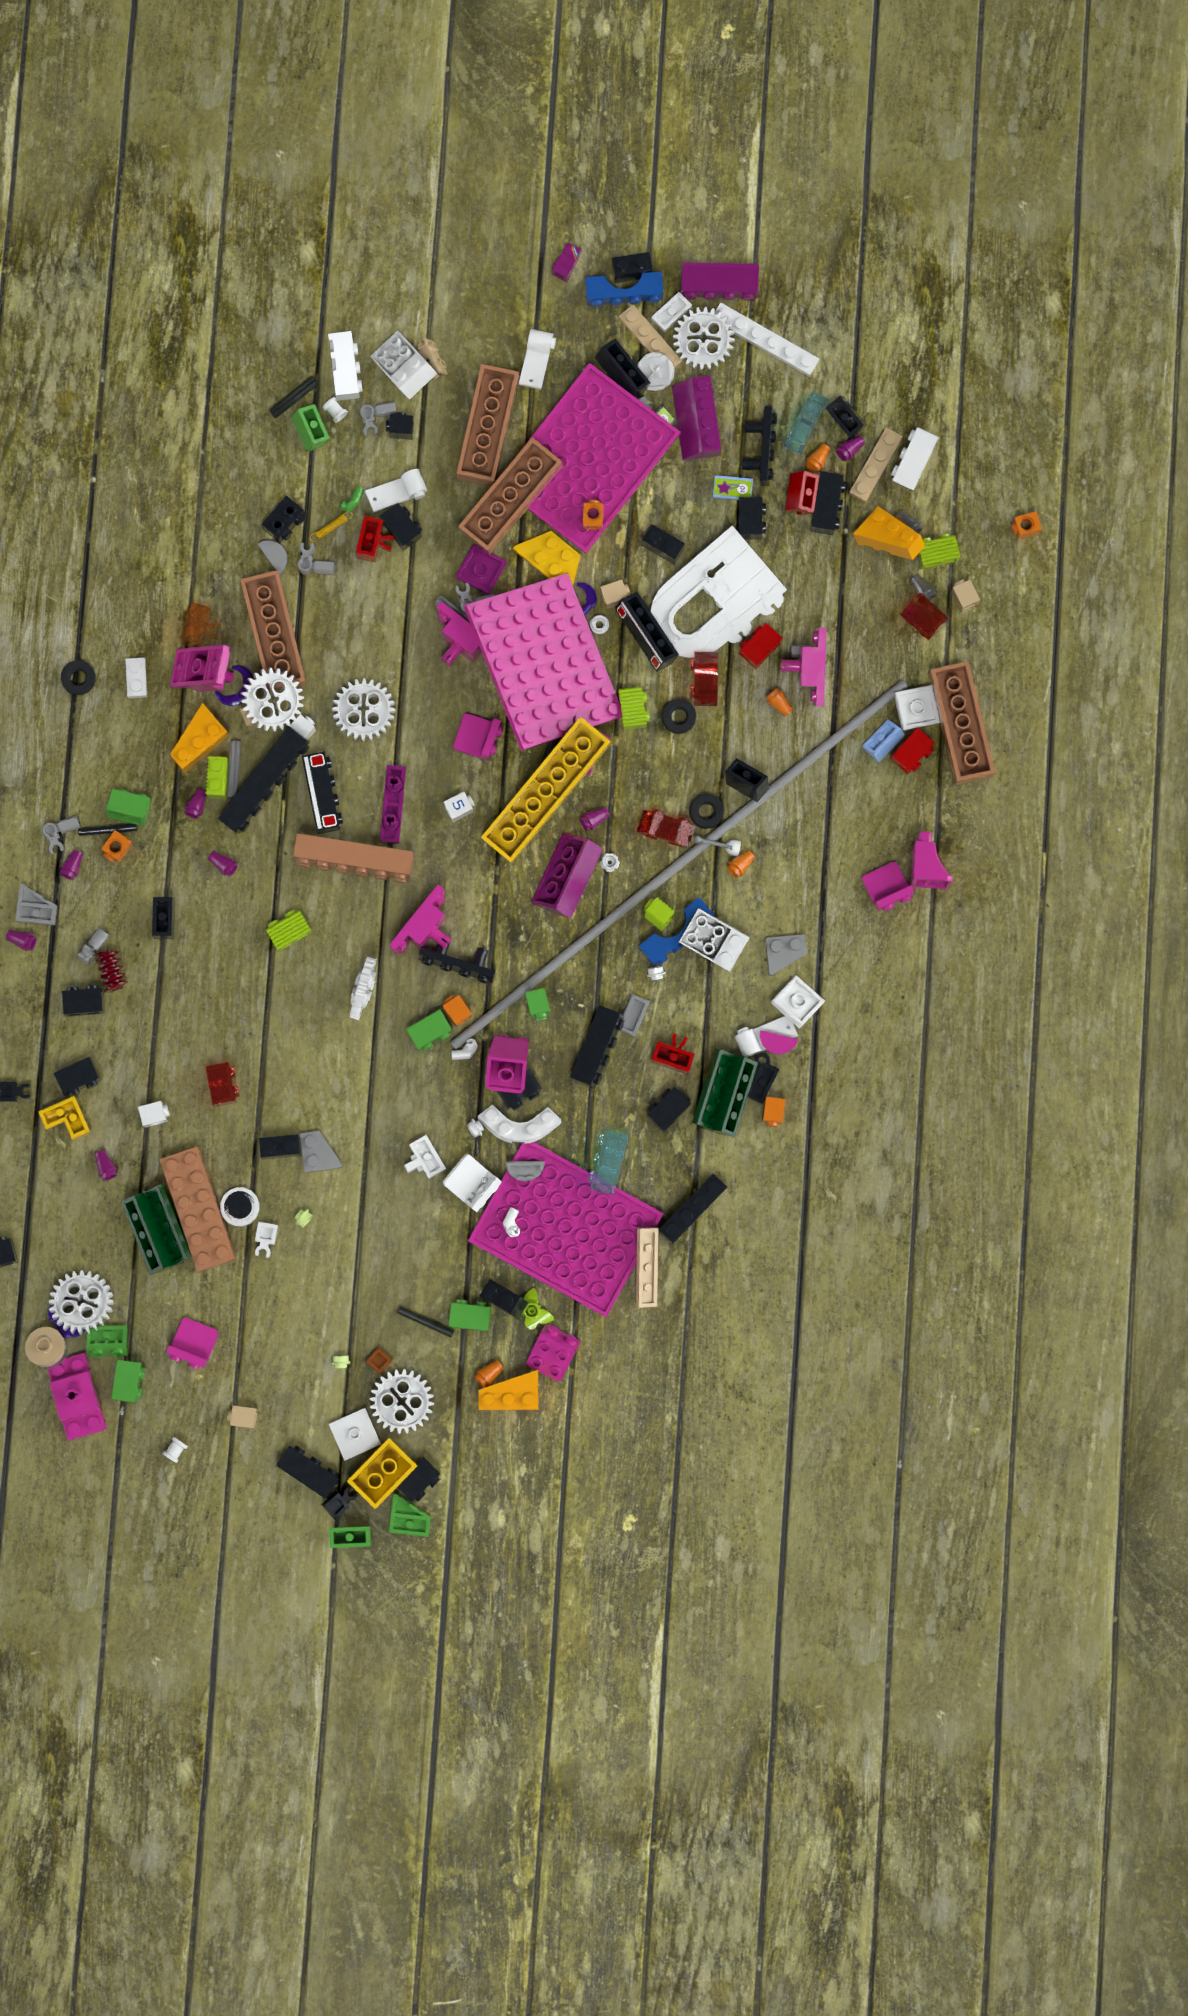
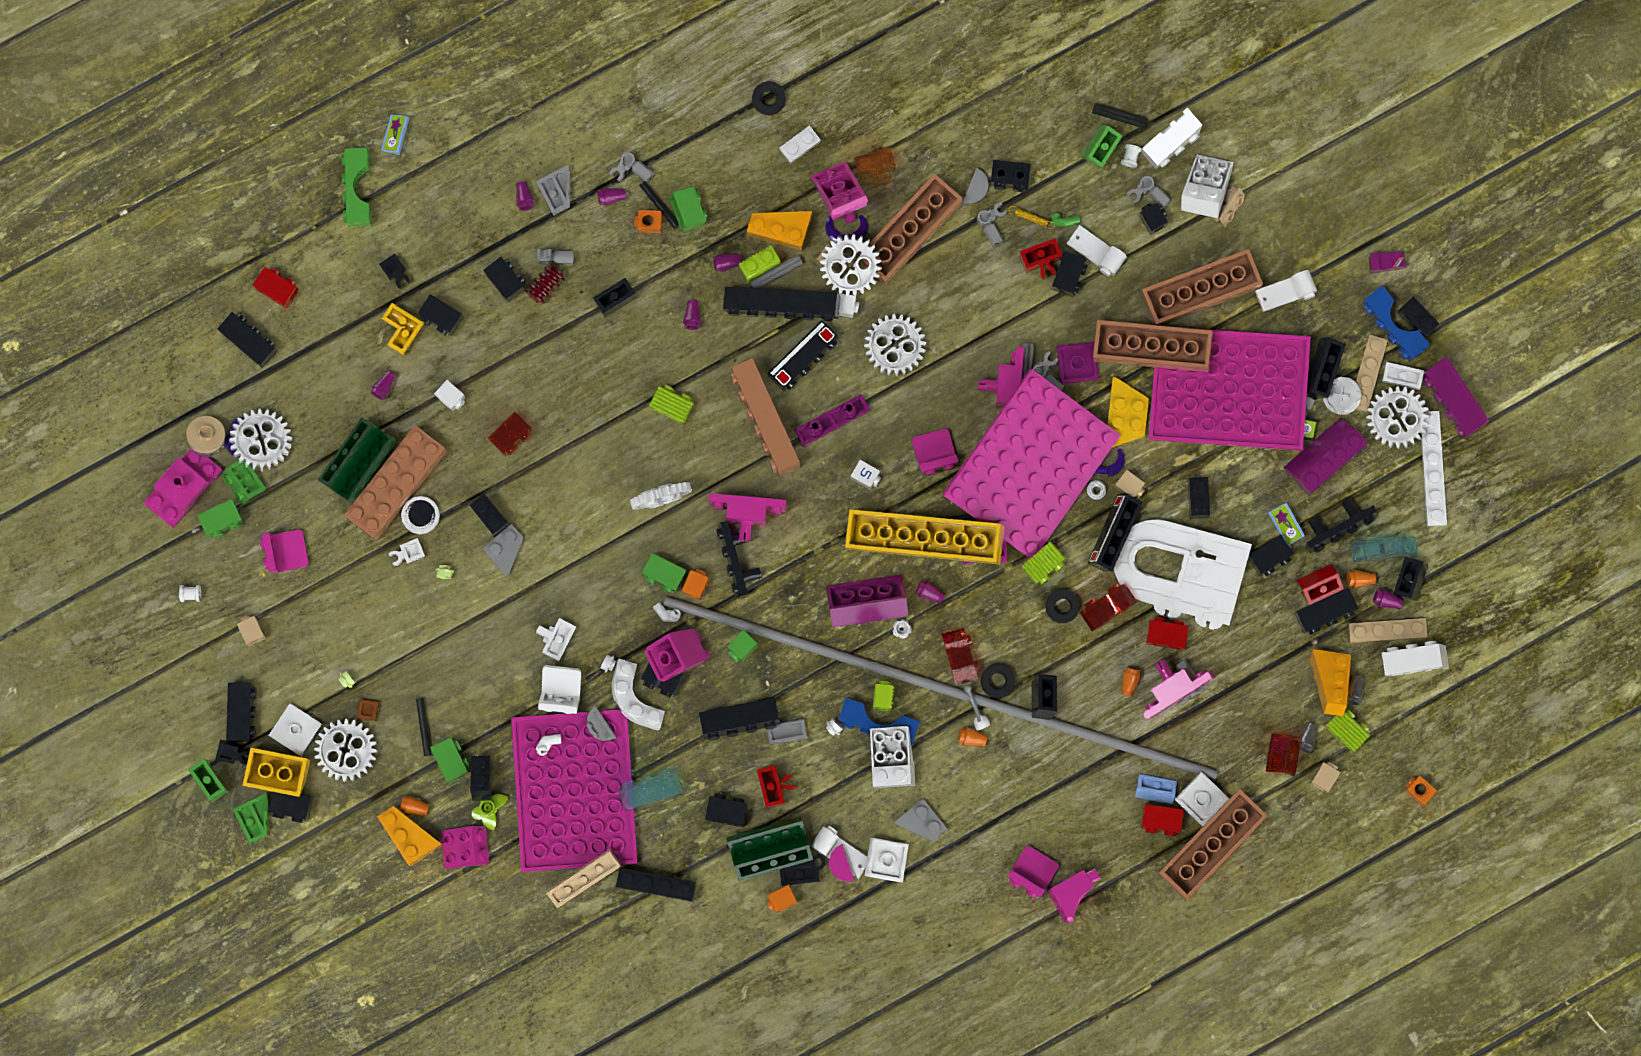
camera: 65 degrees right, 0 degrees up
orange brick [583,500,604,530] -> none

